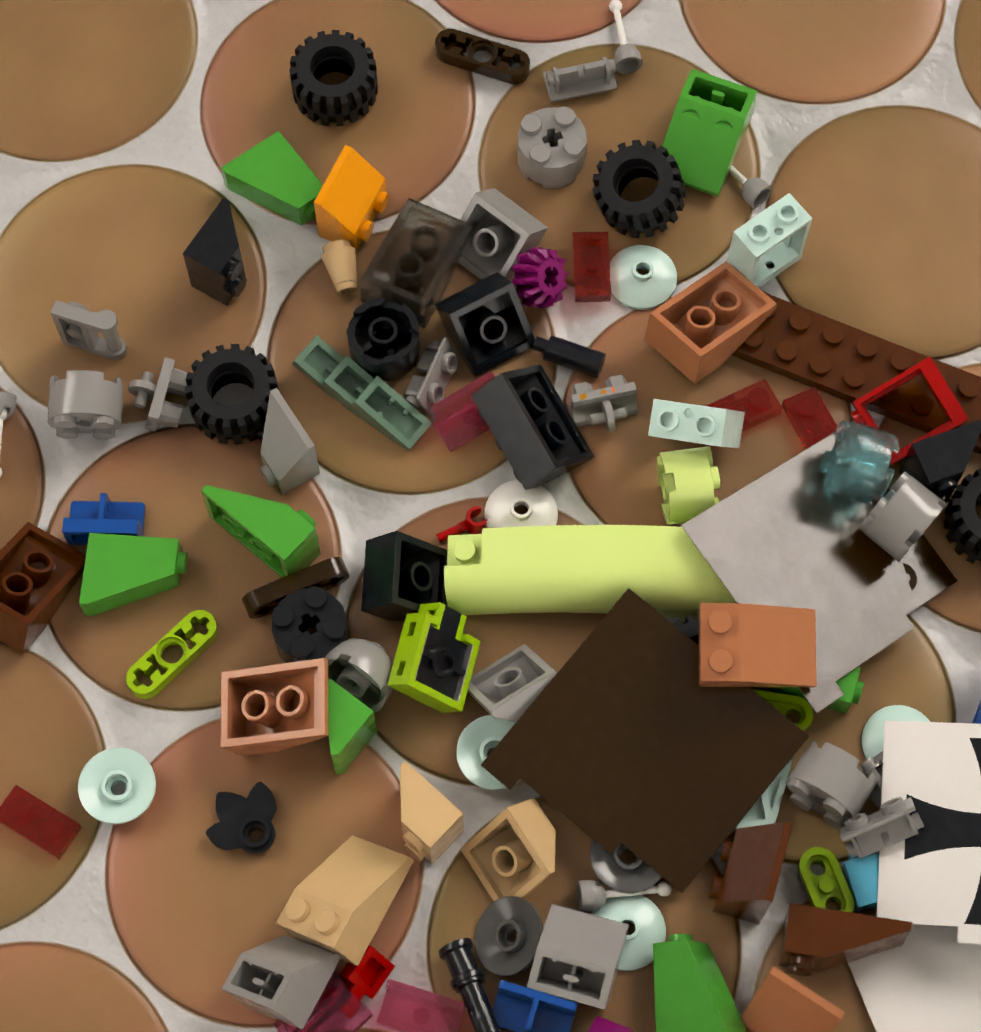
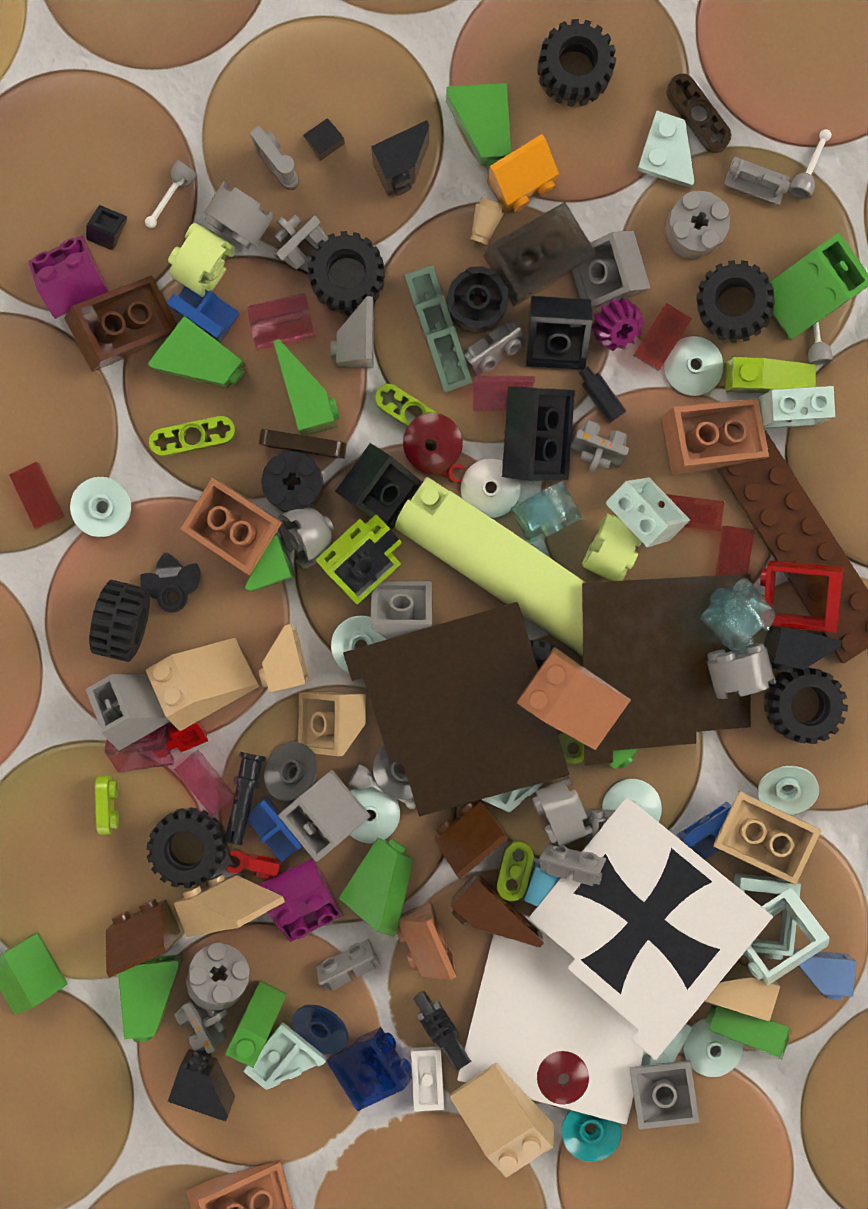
camera: 30 degrees right, 20 degrees up
none -> black tyre [89,580,150,662]
none -> yellowish green brick [168,223,235,297]
none -> clear pink panel [247,293,315,350]
none -> black slope [303,118,345,161]
none -> lime beam [375,384,437,445]
none -> dark red dish [403,413,463,473]
none -> clear light blue brick [511,481,582,545]
none -> light aqua wing [637,111,694,188]
none -> lime slope [725,357,816,394]

